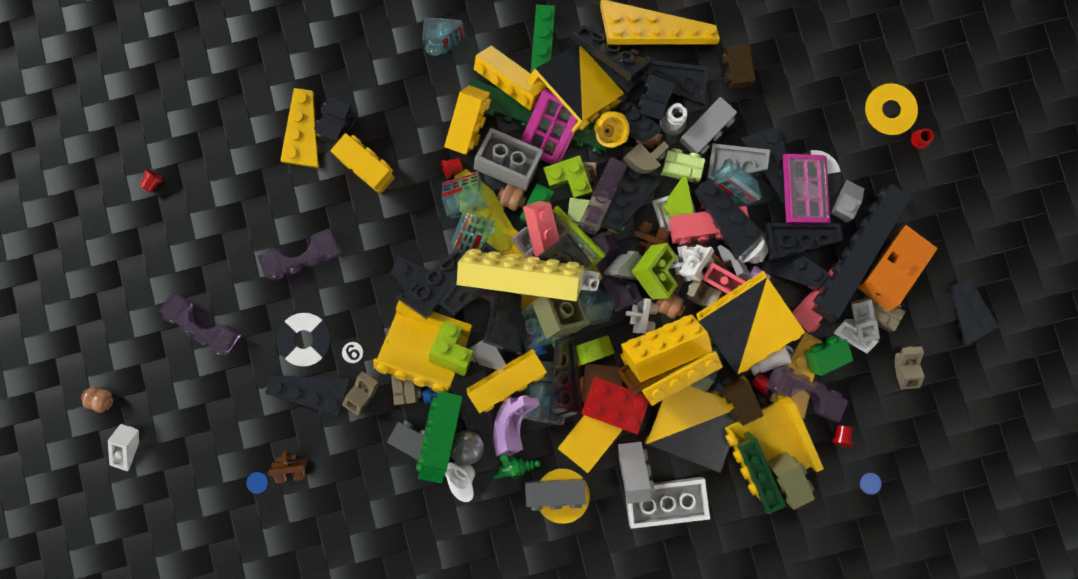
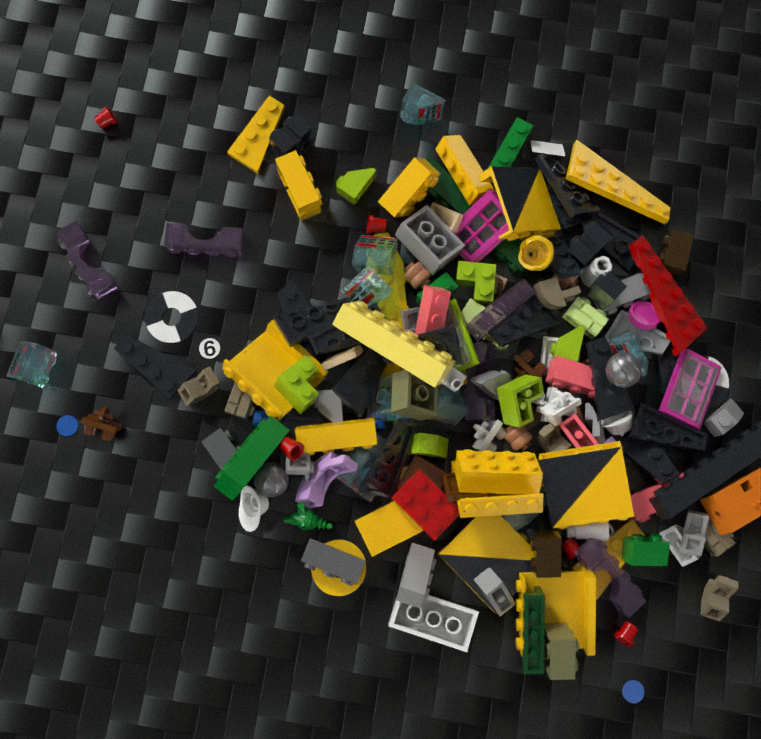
camera: 15 degrees right, 5 degrees down
none -> clear light blue slope [6,341,57,388]
none -> red piece [279,437,305,461]
none -> light grey bracket [285,453,314,480]
none -> tan tile [322,345,363,371]
none -> lime slope [336,168,376,205]
none -> tan tile [430,202,464,233]
none -> light grey slope [474,567,516,616]
none -> white sticker [530,140,565,156]
none -> black piece [588,271,627,310]
none -> flat silver piece [606,353,642,388]
none -> red wing [628,236,707,356]
none -> dark pink piece [628,301,660,330]

